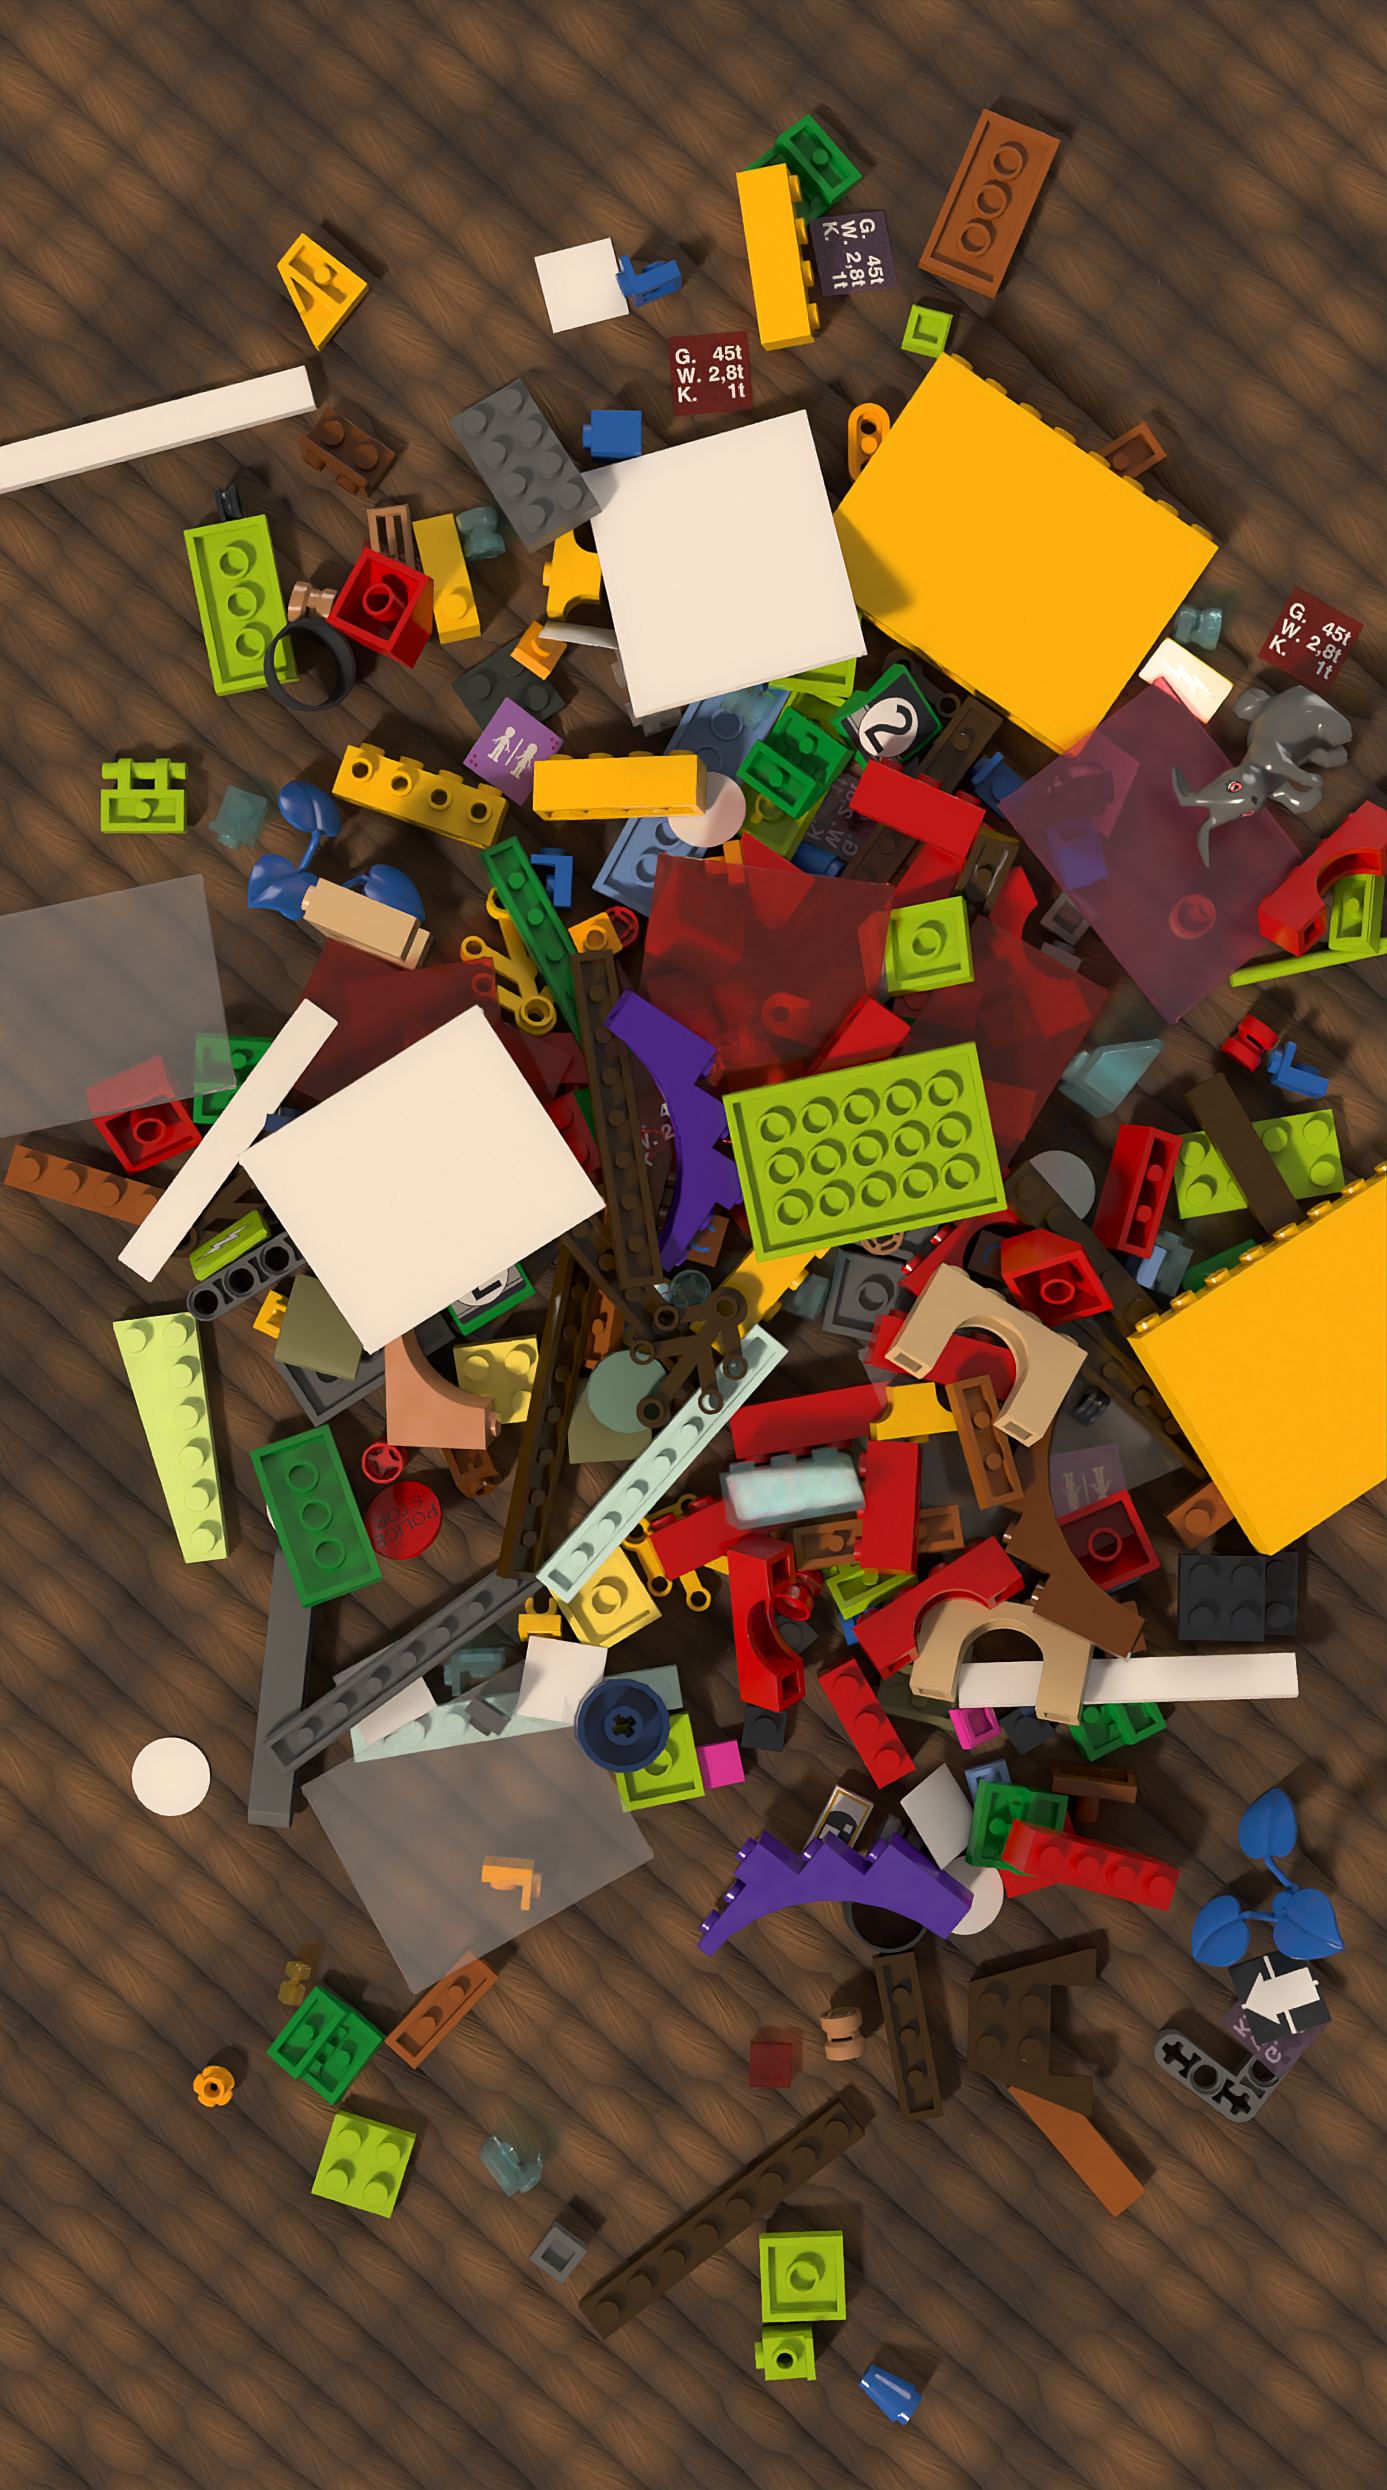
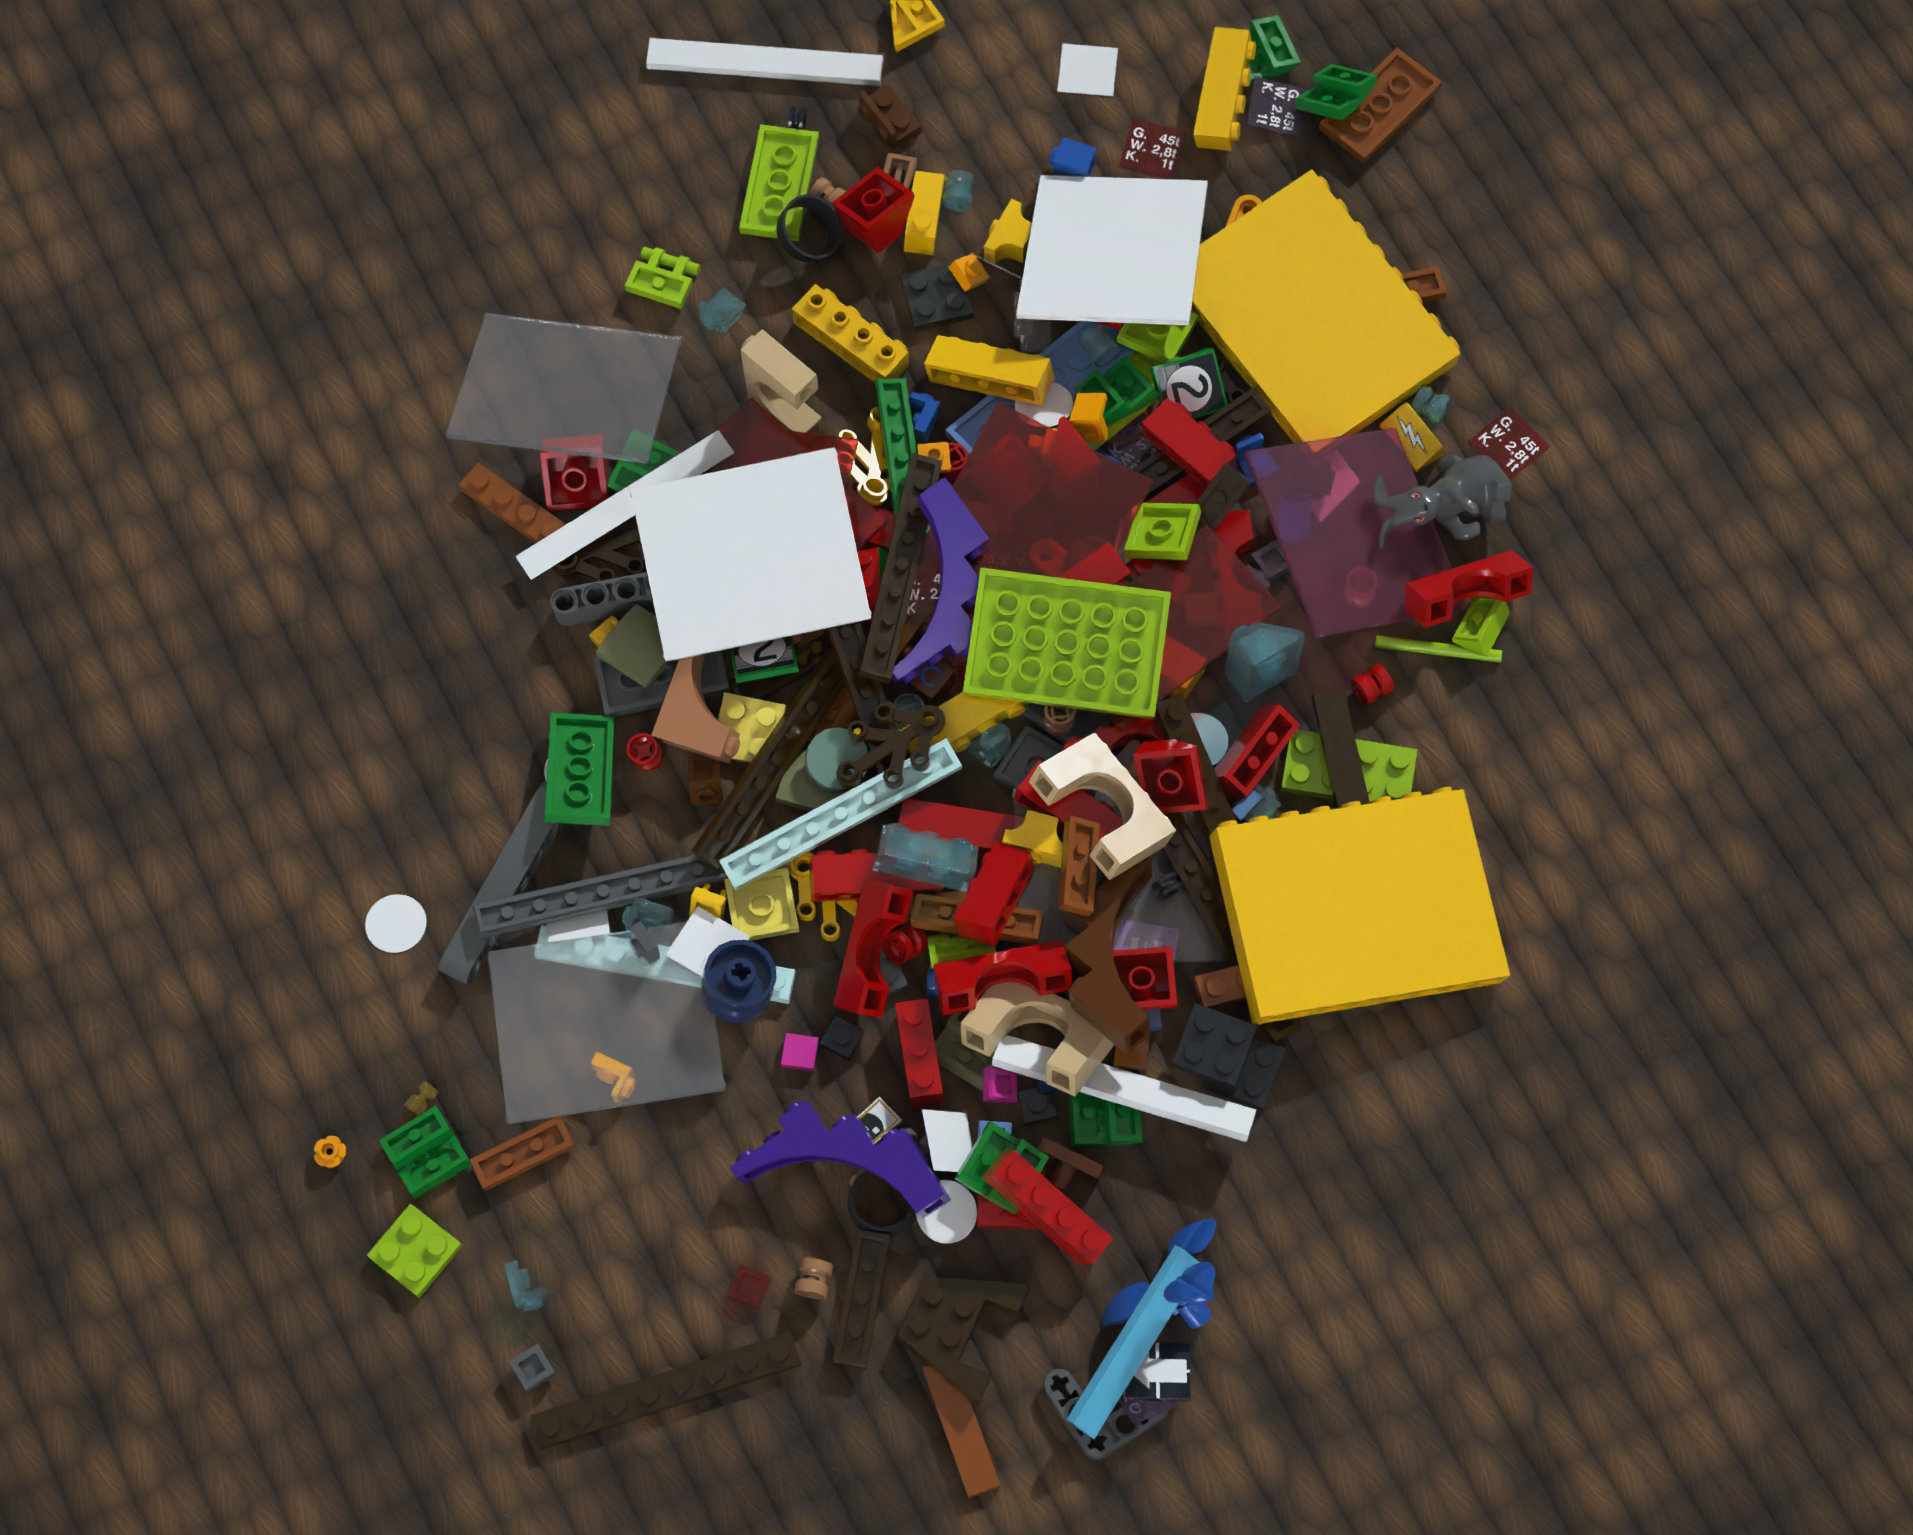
camera: 25 degrees right, 20 degrees down
yellowish green wing [113,1312,230,1563] -> none
lime slope [189,1210,273,1281] -> none
blue plant [248,780,425,924] -> none
red piece [364,1481,443,1560] -> none
dark grey plate [449,378,602,554] -> none
medium lavender sticker [463,697,565,806] -> none
lime plate [612,1711,705,1812] -> none
blue bracket [615,254,682,308] -> none
lime brick [754,2323,816,2381] -> none
lime plate [759,2230,846,2322] -> none
lime tile [901,304,953,358] -> none
blue bracket [1267,1041,1330,1099] -> none
none -> medium azure tile [1066,1245,1200,1439]
none -> light orange panel [1069,393,1109,442]
none -> green slope [1295,64,1378,121]

